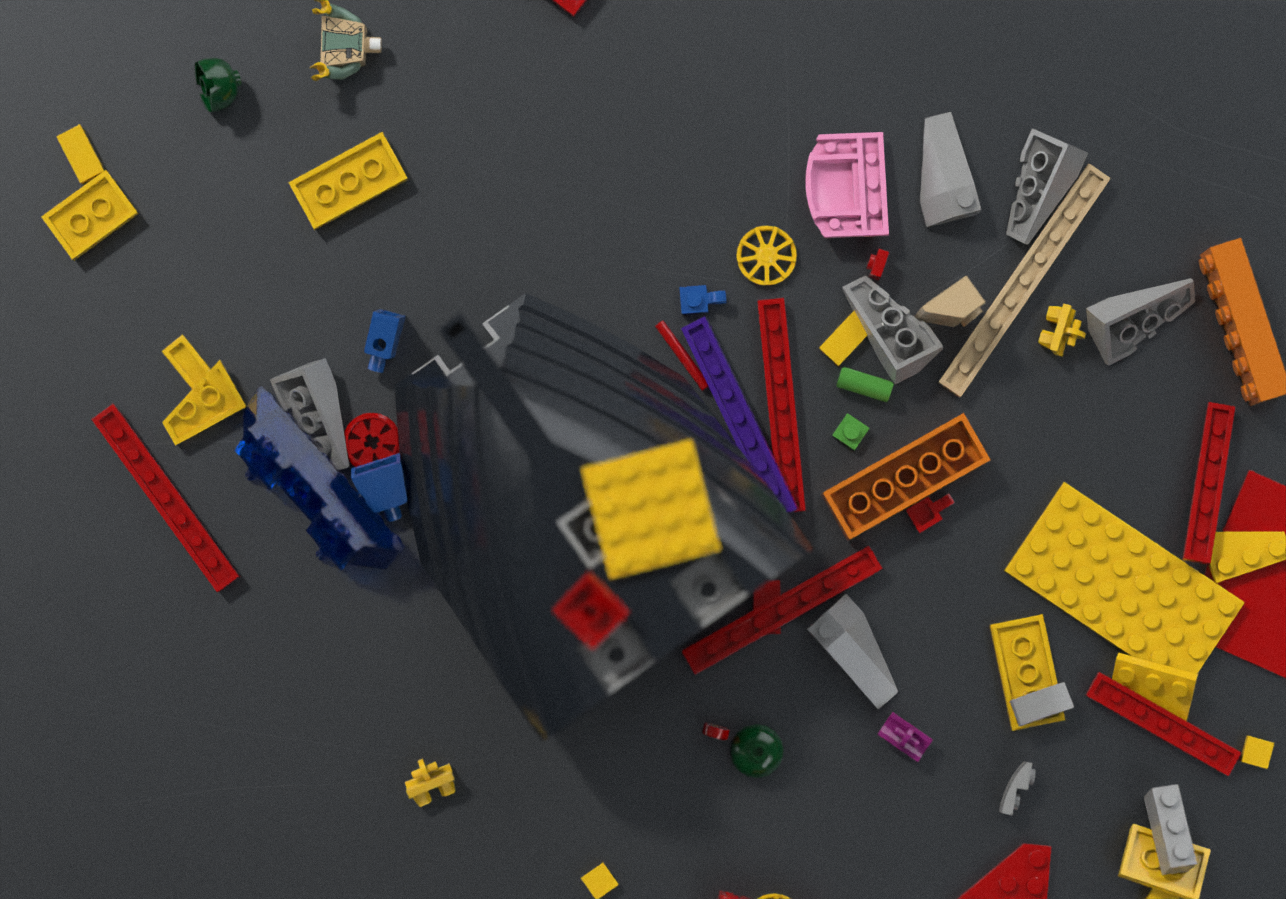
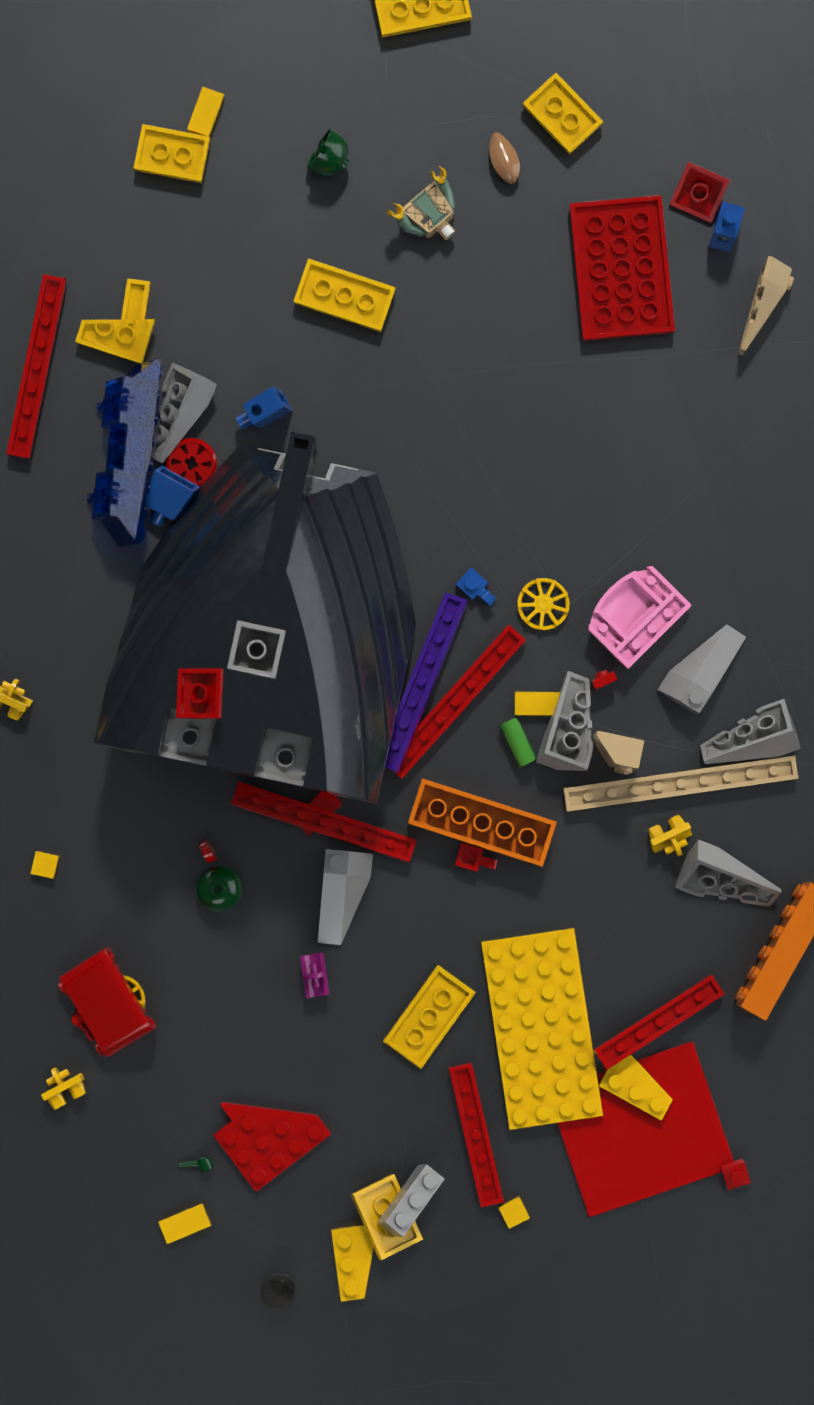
camera: 45 degrees right, 0 degrees up
yellow plate [581,439,721,579] -> none
red bar [655,320,709,391] -> none
bright green plate [832,413,869,451] -> none
light grey slope [999,762,1035,815] -> none
light grey slope [1010,682,1074,727] -> none
yellow wing [1112,653,1198,721] -> none

